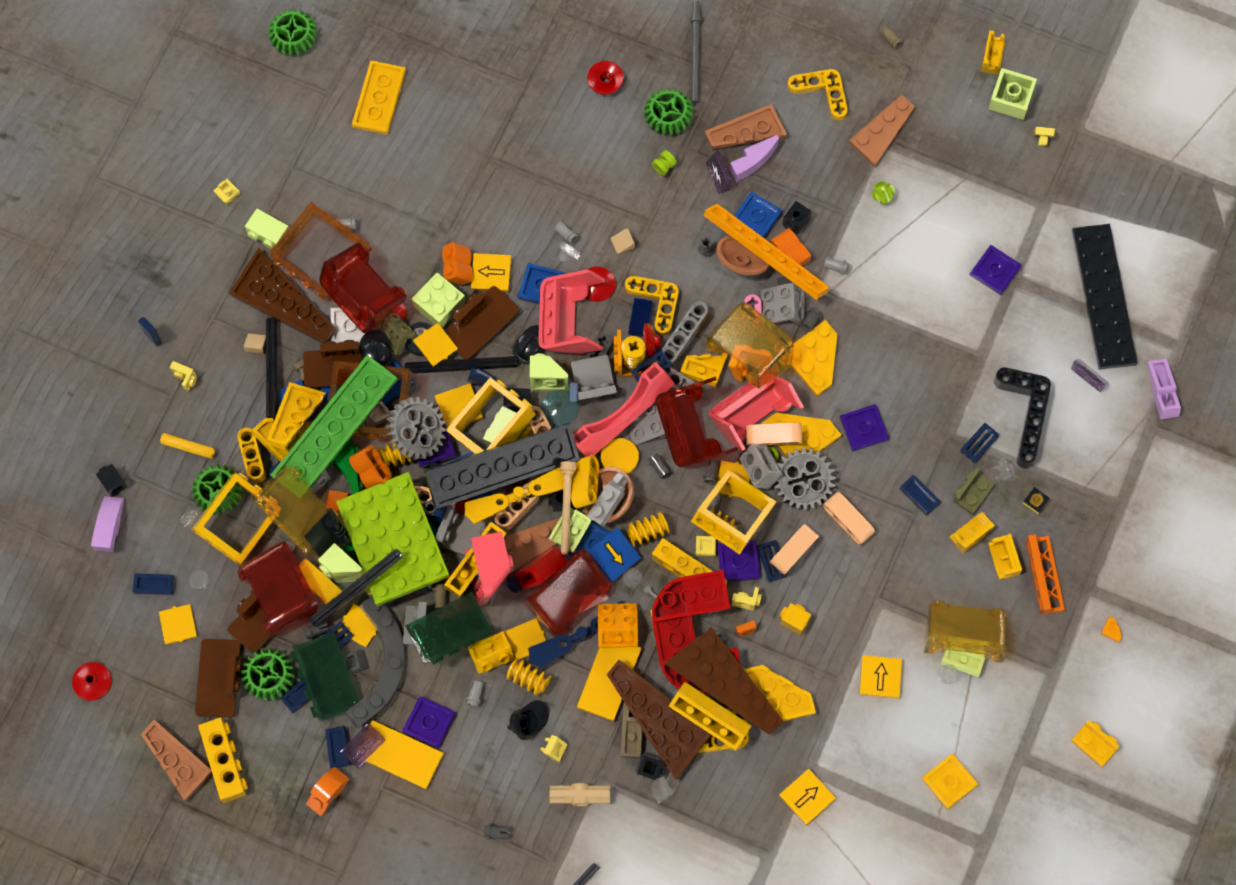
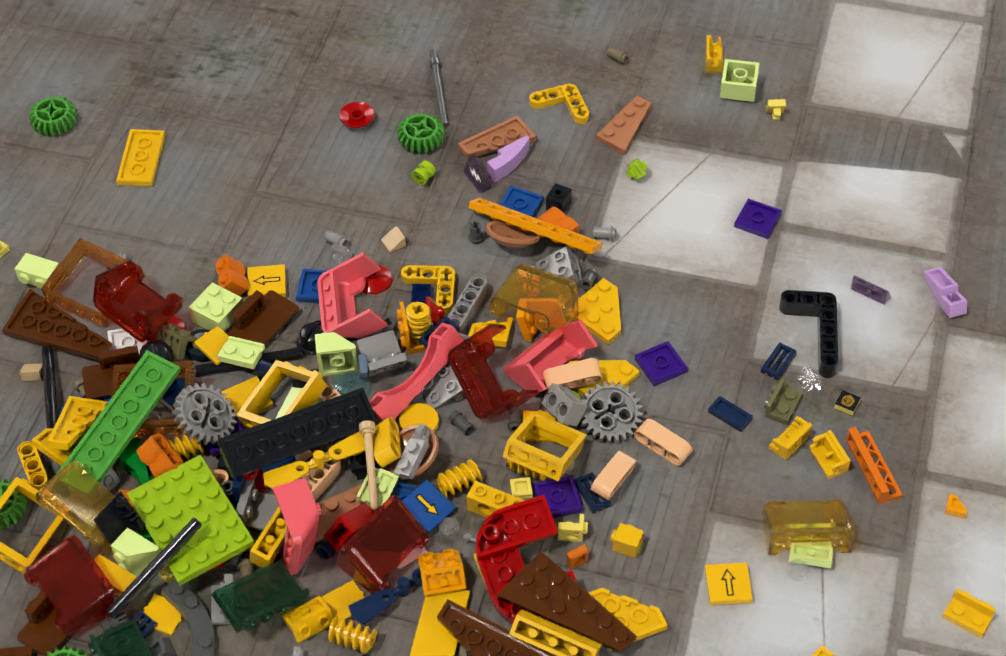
camera: 10 degrees left, 20 degrees down
black plate [1072,224,1137,370] -> none
none -> yellowish green plate [217,336,265,369]

